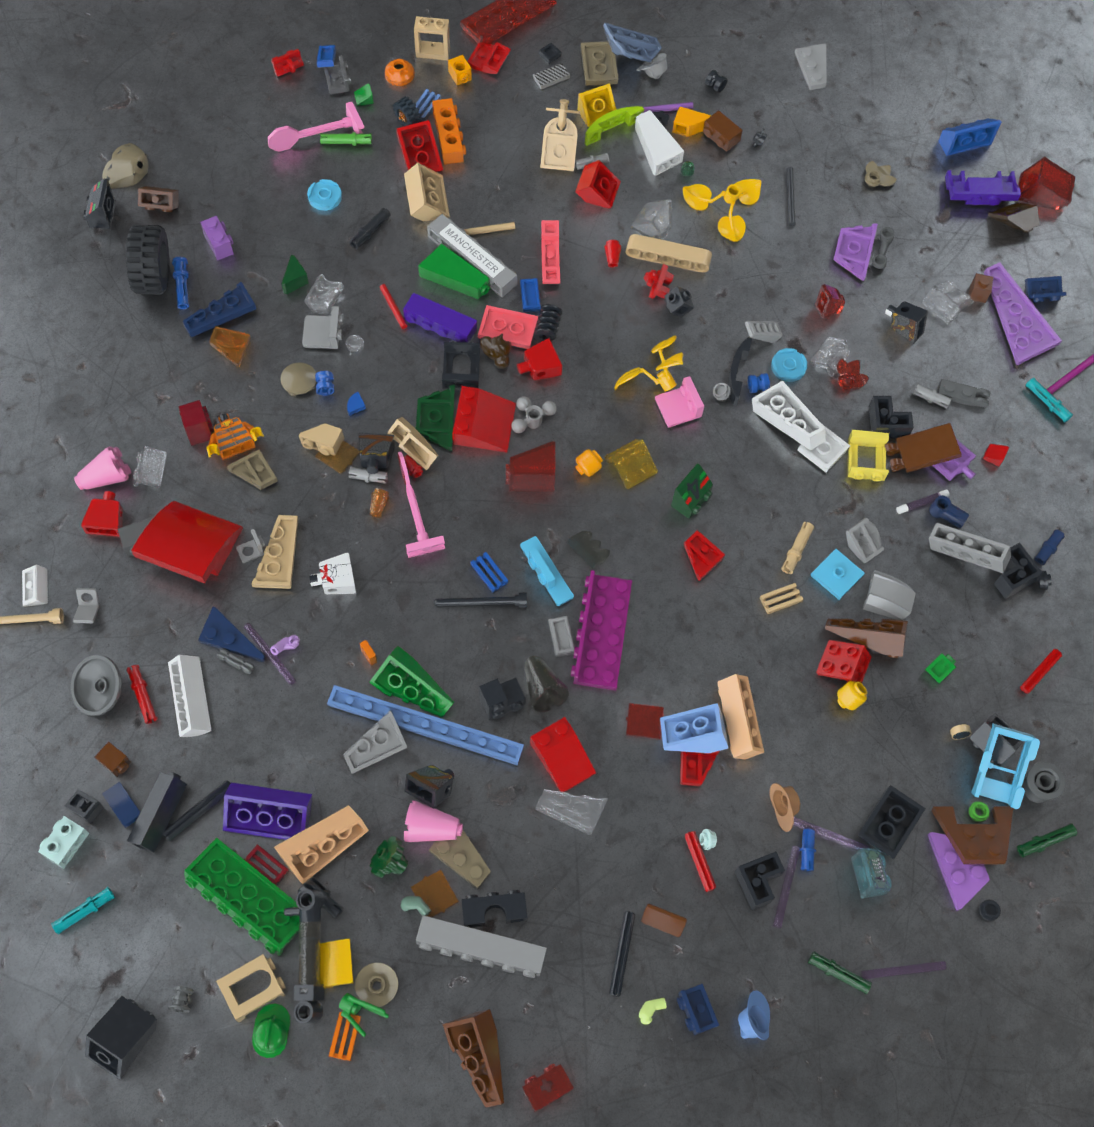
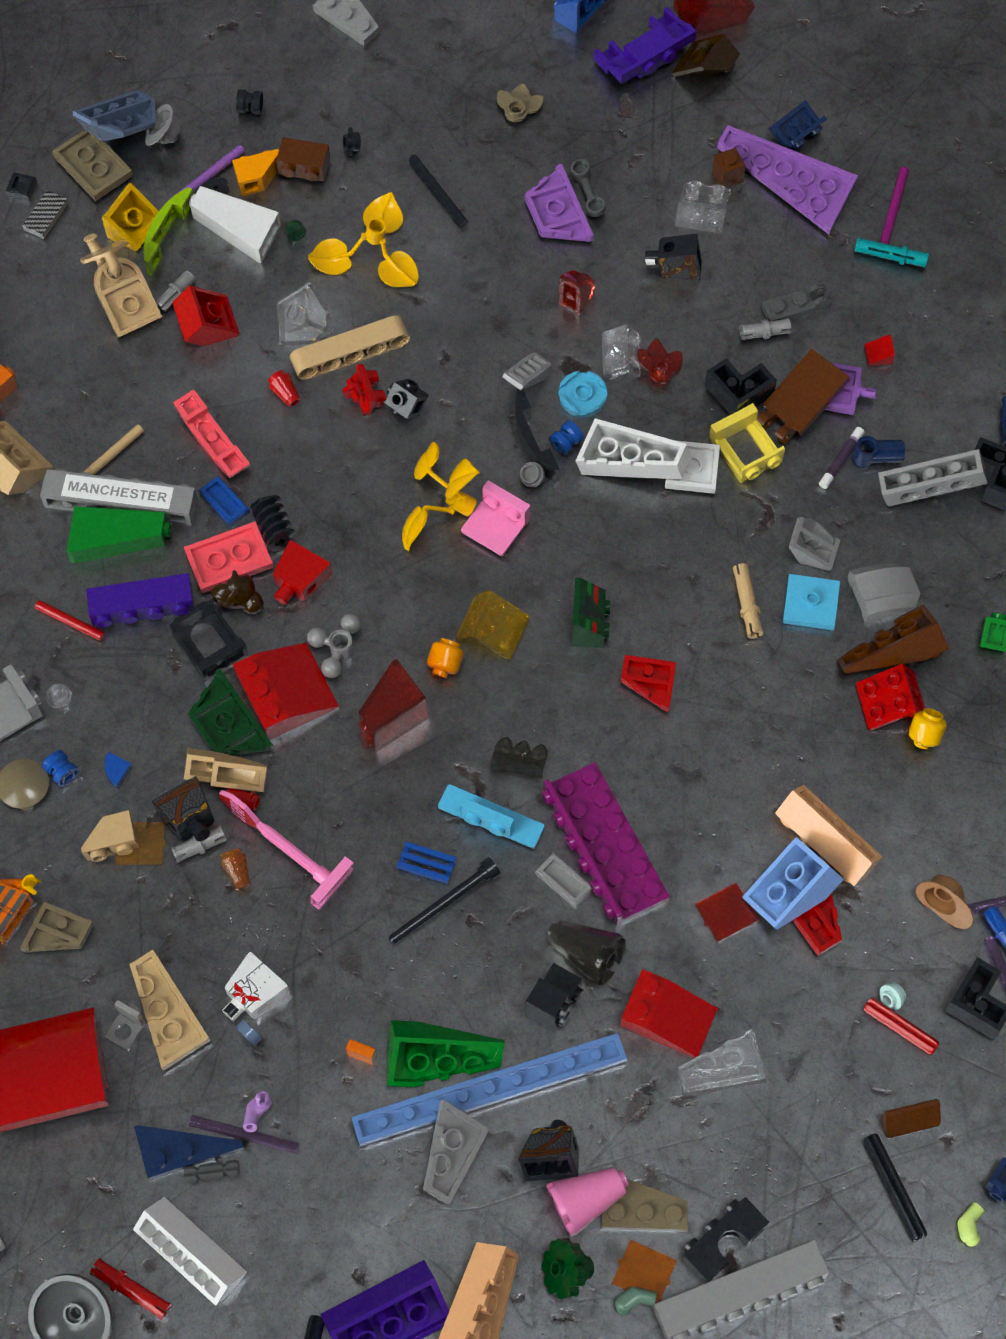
camera: 30 degrees left, 0 degrees up
tan tile [760,583,803,614] -> none
none -> sand blue tile [236,1020,262,1045]

